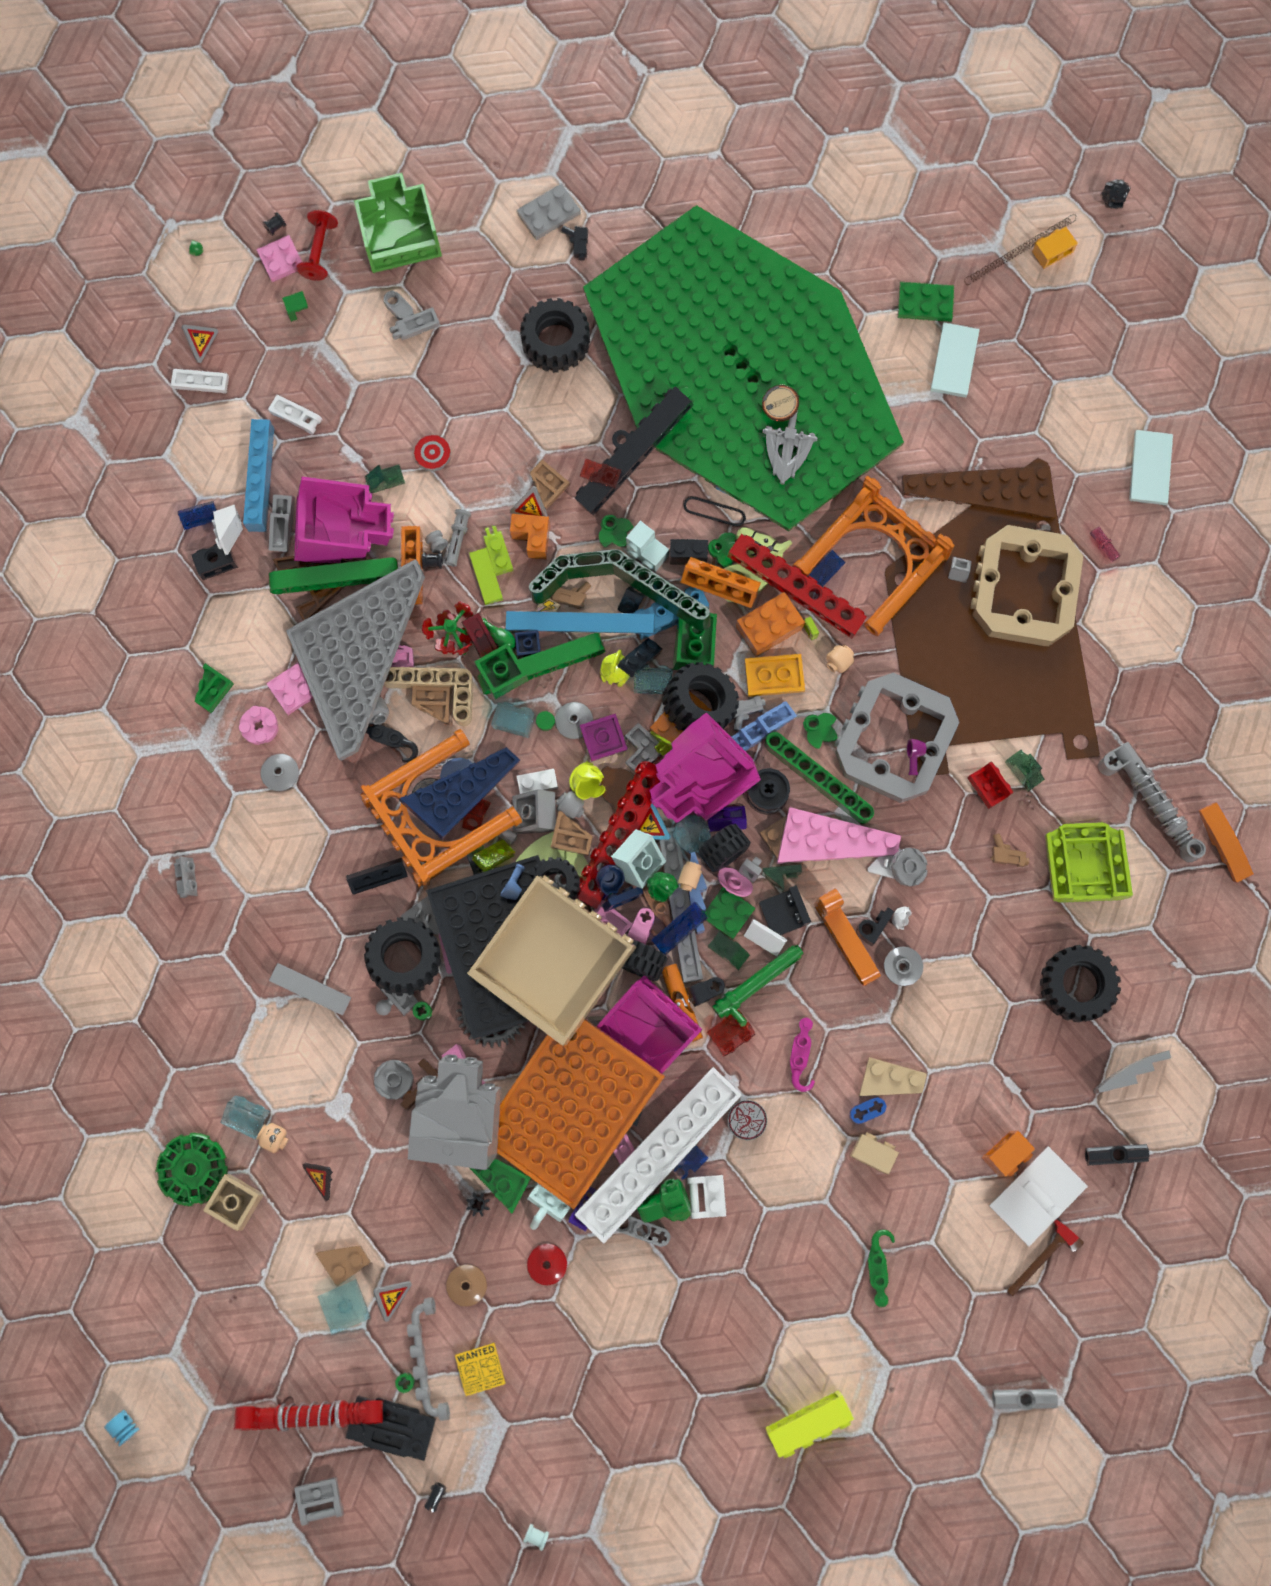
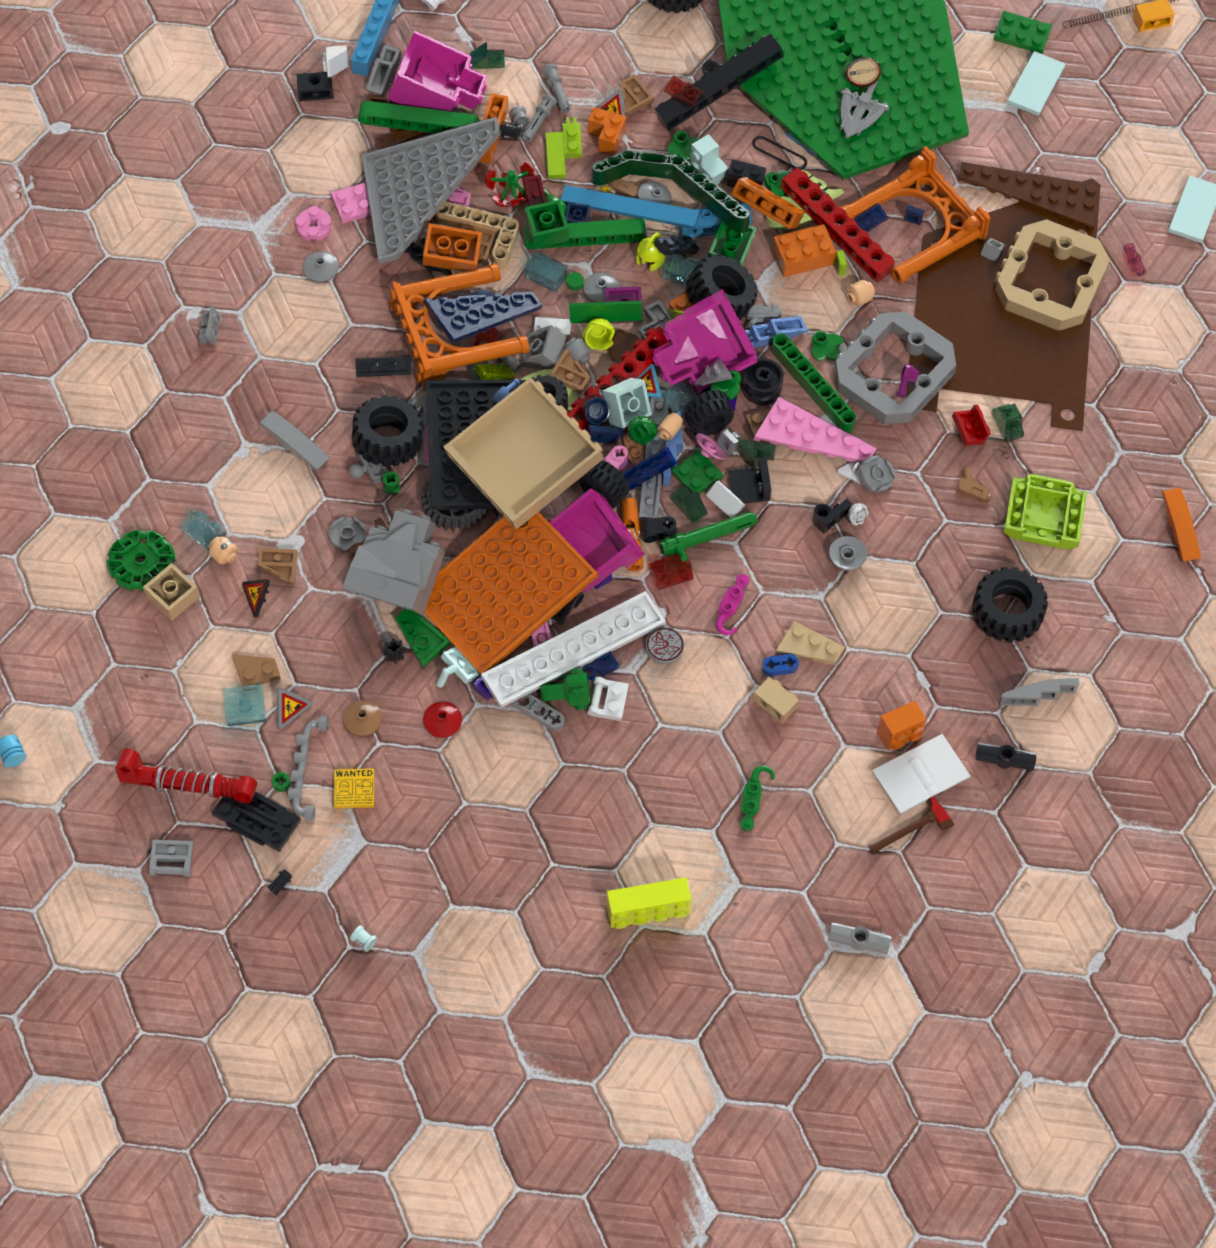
camera: 10 degrees right, 15 degrees down
clear blue plate [178,500,217,530] -> none
green wing [194,663,234,713] -> none
red tile [414,435,451,472] -> none
black bracket [617,585,646,614] -> none
light orange plate [744,654,805,697] -> none
orange beam [814,888,881,986] -> none
light grey piece [1098,742,1206,863] -> none
none -> medium nougat wing [258,548,298,586]
none -> orange brick [423,223,482,272]
none -> light grey pin [542,64,571,113]
none -> green slope [569,301,643,324]
none -> light grey dish [638,181,672,205]
none -> light grey piece [694,358,732,386]
none -> green plate [710,370,741,400]
none -> dark blue tile [904,205,925,225]

